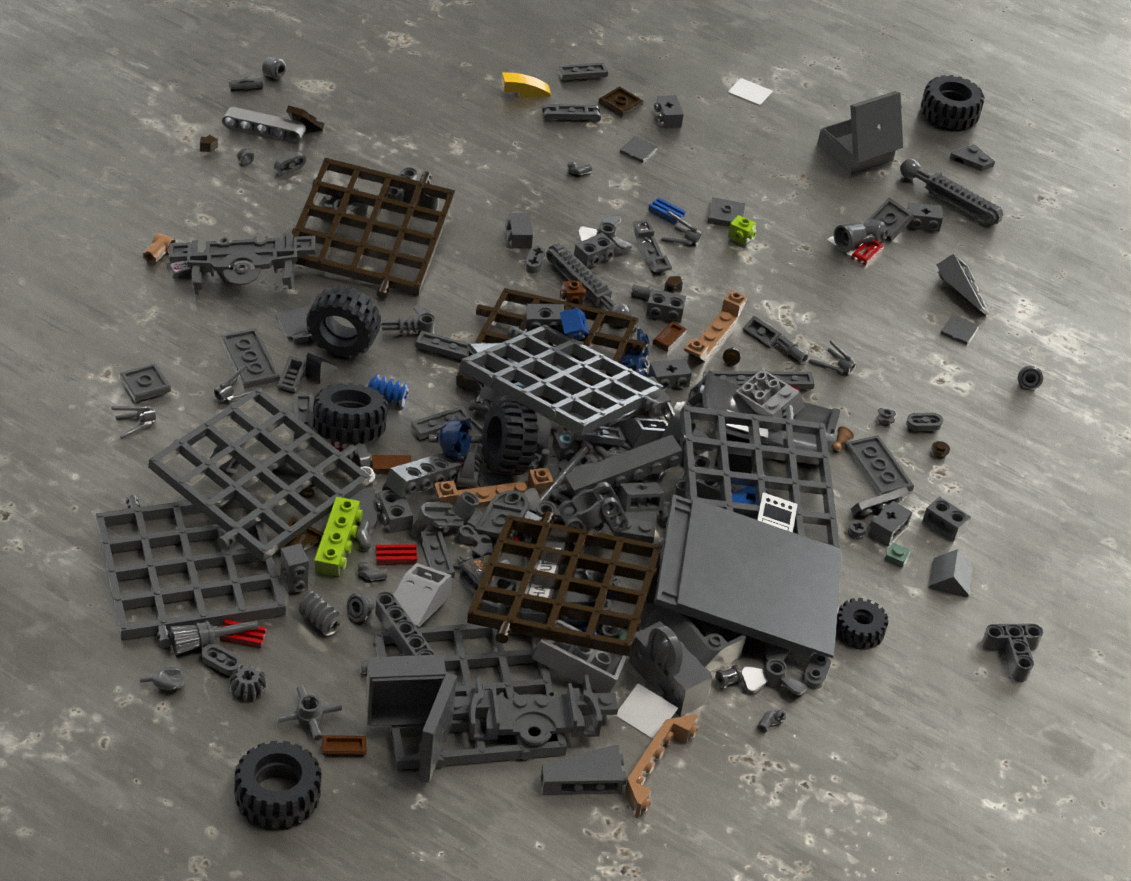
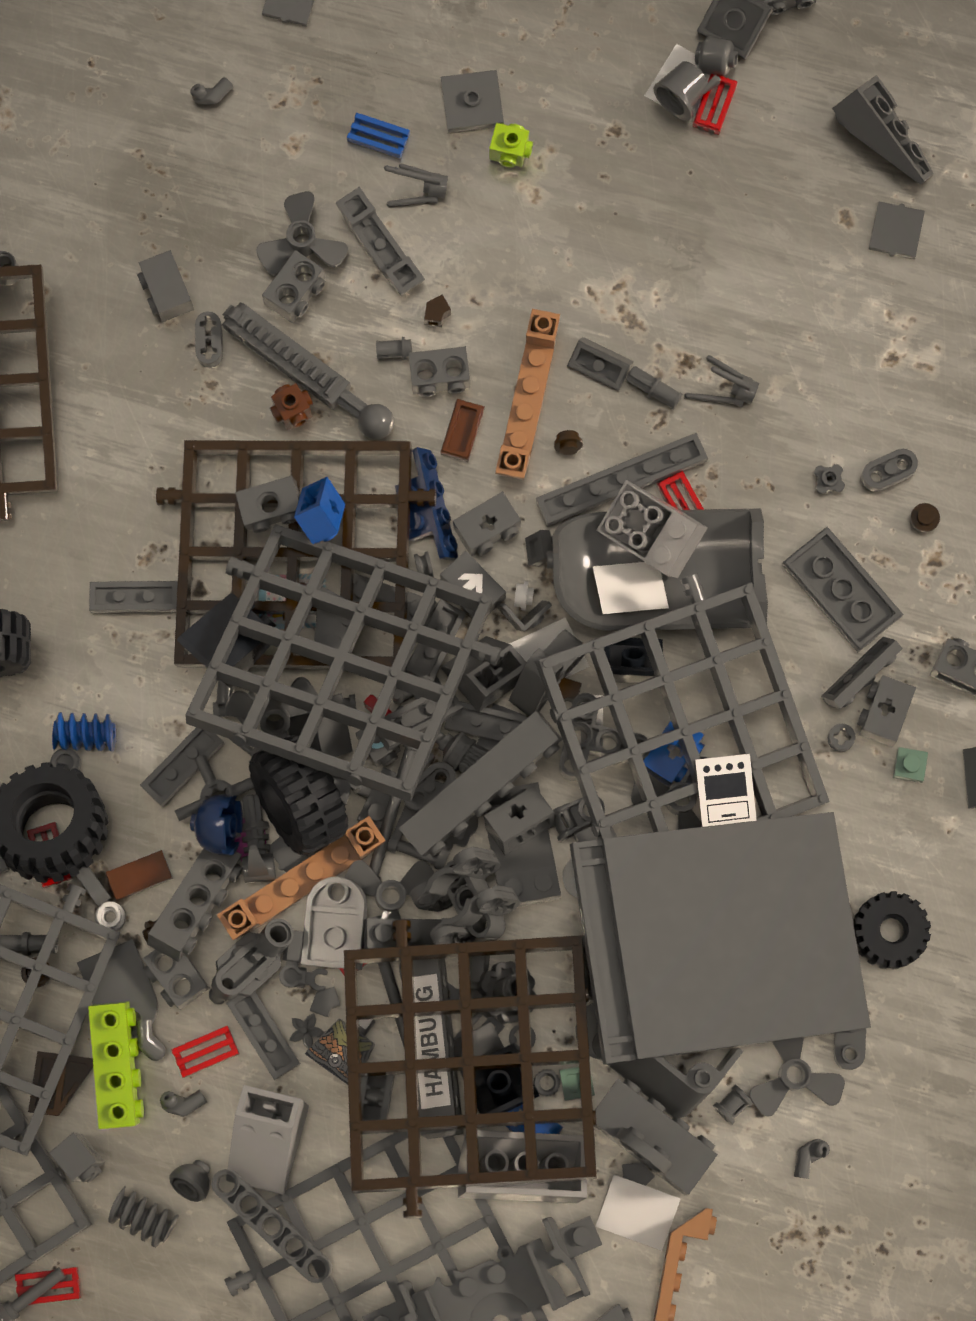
camera: 10 degrees left, 35 degrees up
dark grey piece [381,306,435,334] -> none
medium nougat piece [831,426,854,452] -> none

